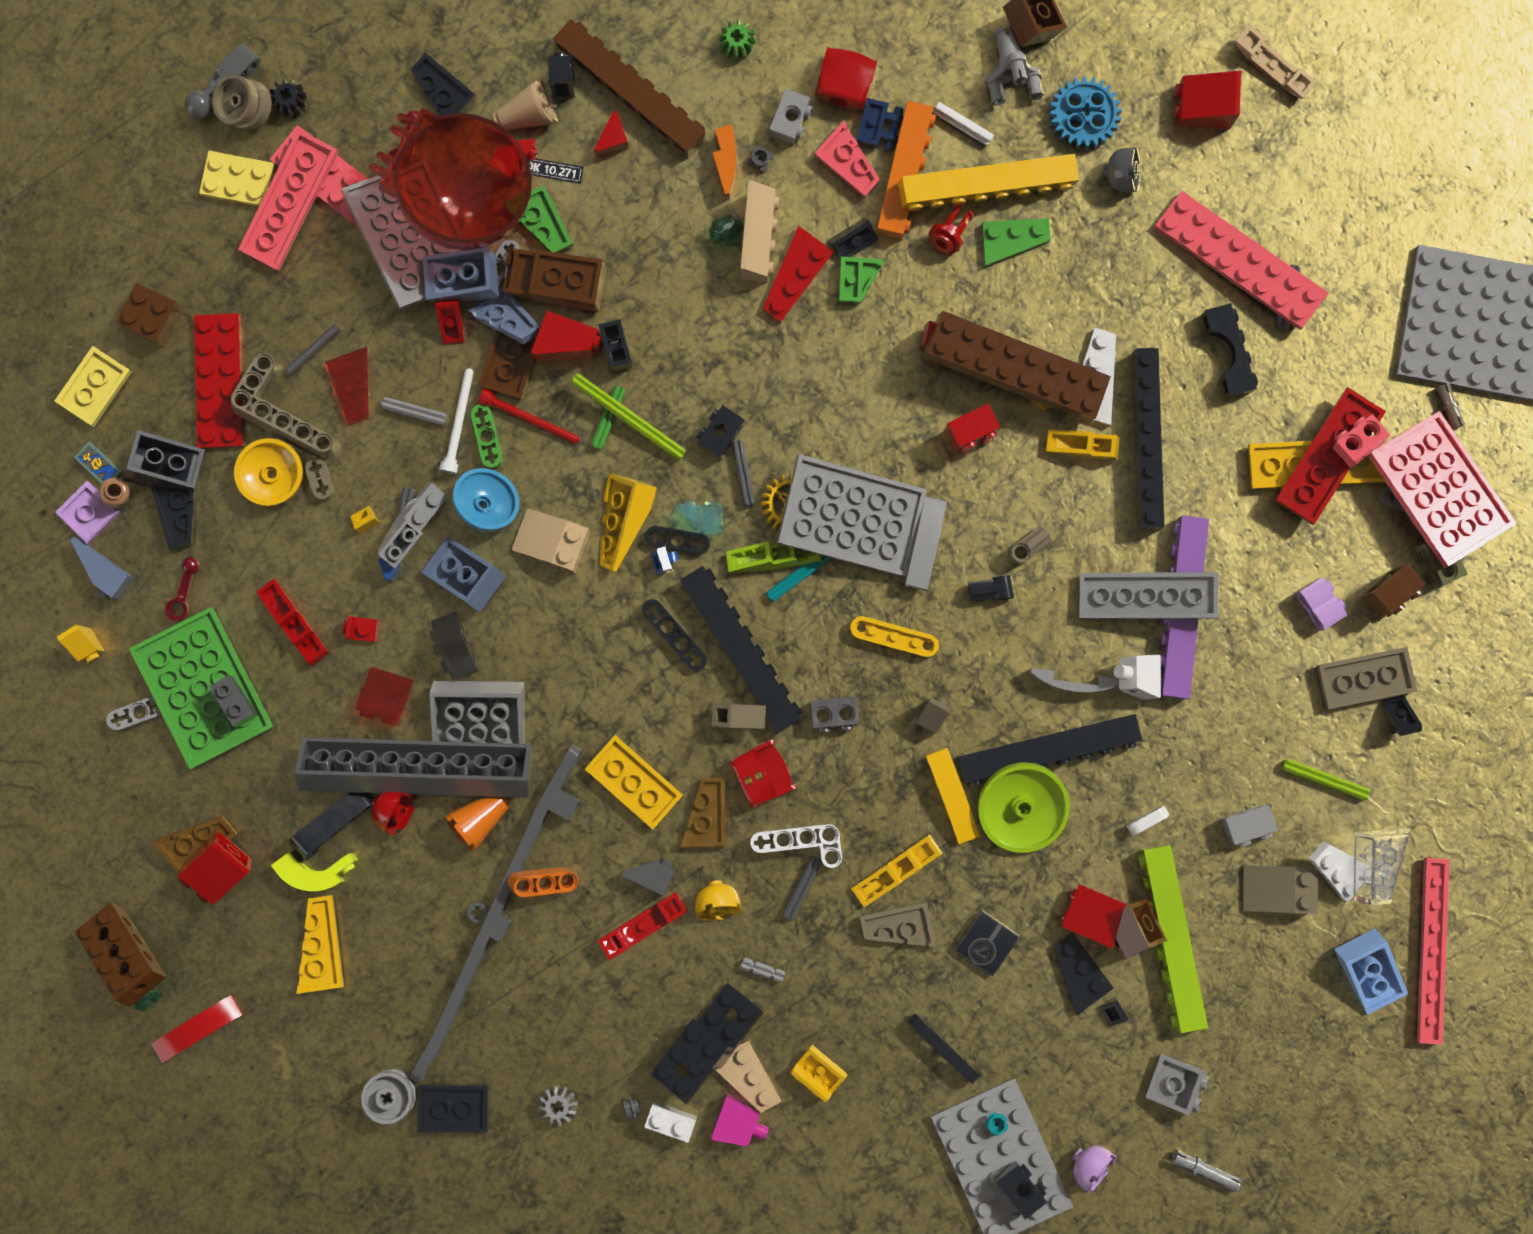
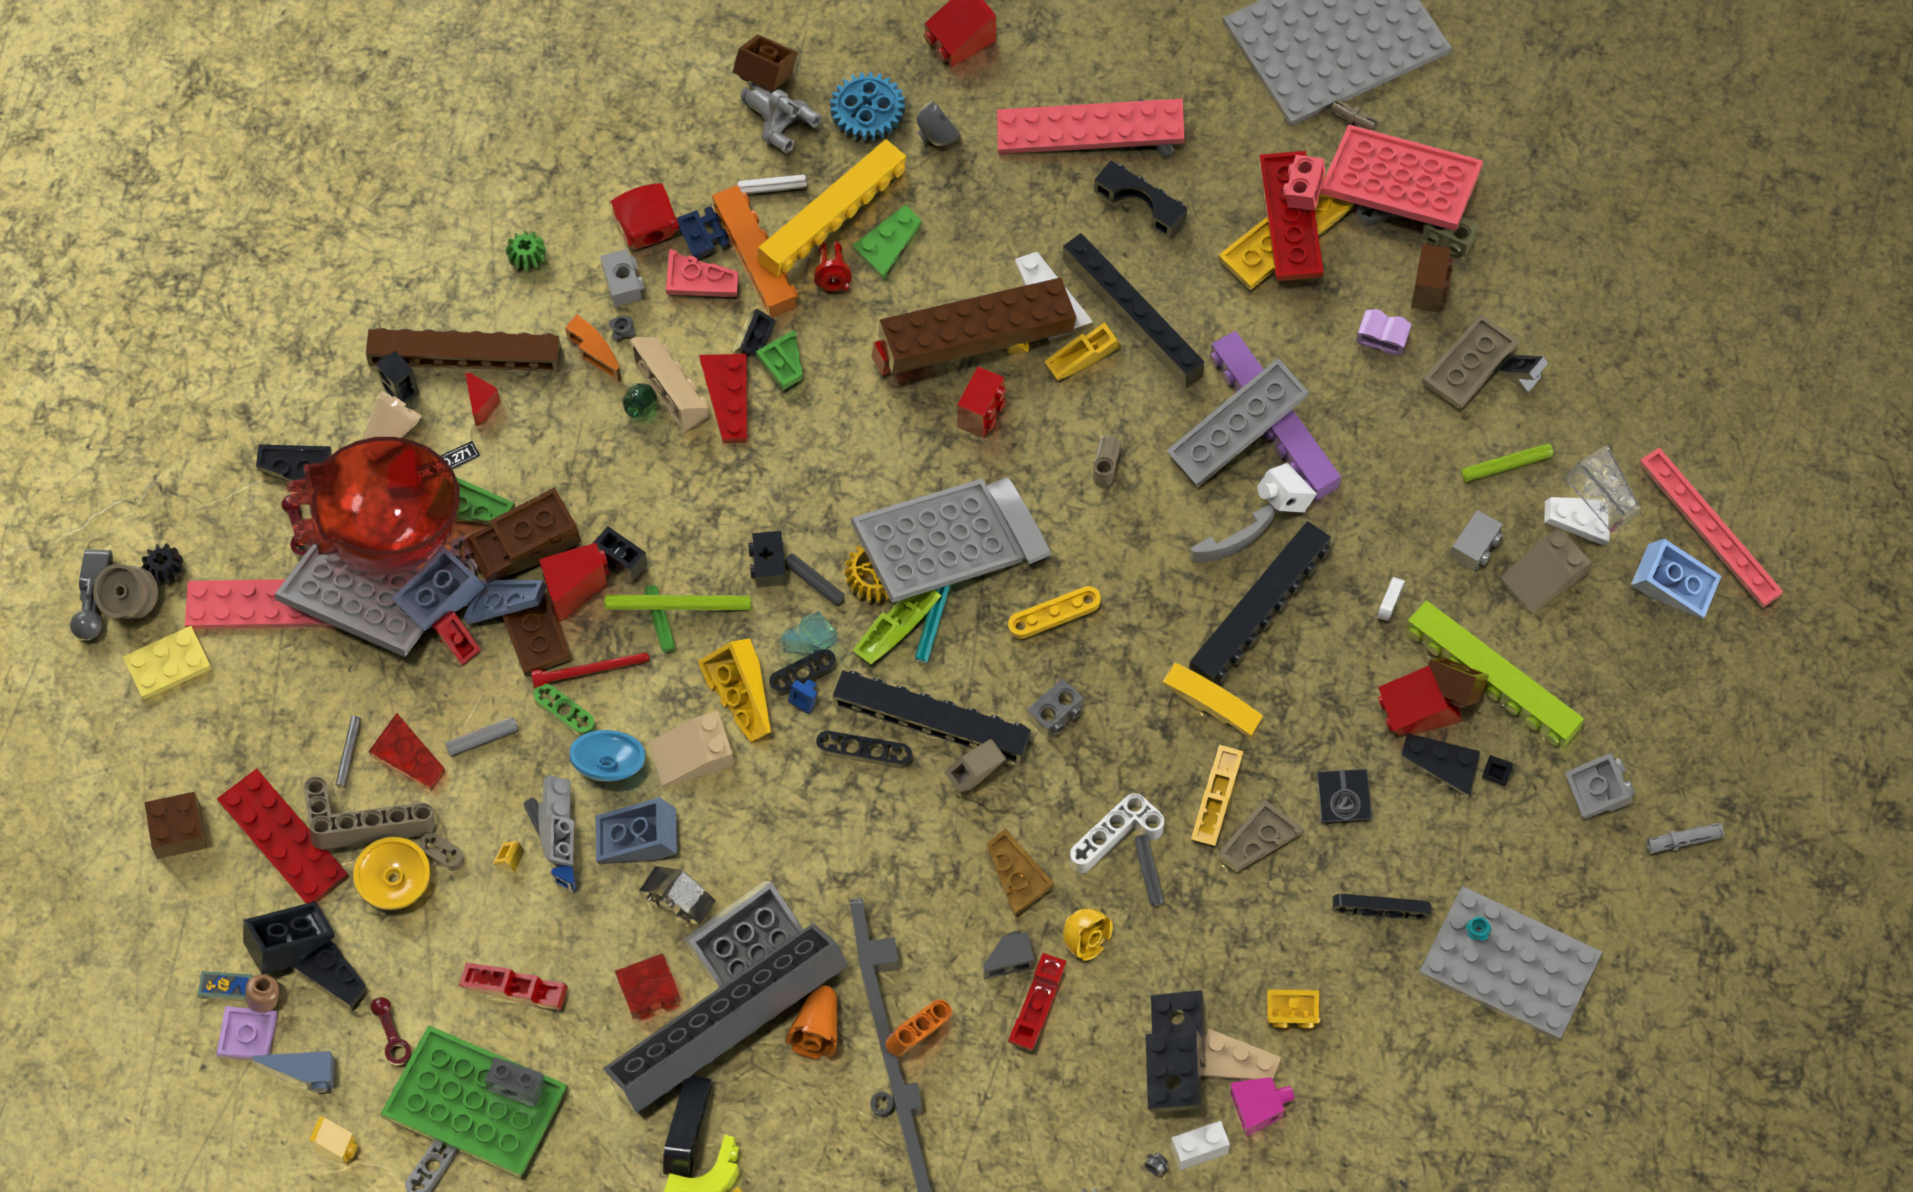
camera: 35 degrees left, 20 degrees down
light yellow plate [54,346,132,427] -> none
coral plate [238,129,339,271] -> none
red bracket [343,616,379,642] -> none
red cylinder [371,792,415,835] -> none
white piece [439,368,473,475] -> none
yellow plate [585,735,683,829] -> none
red piece [729,739,797,809] -> none
light grey axle [740,958,785,983] -> none
dark tan slope [915,696,951,734] -> none
black piece [968,575,1015,602] -> none
lime dish [978,762,1070,853] -> none
black brick [994,1161,1048,1220] -> none
lavender cylinder [1072,1145,1117,1194] -> none

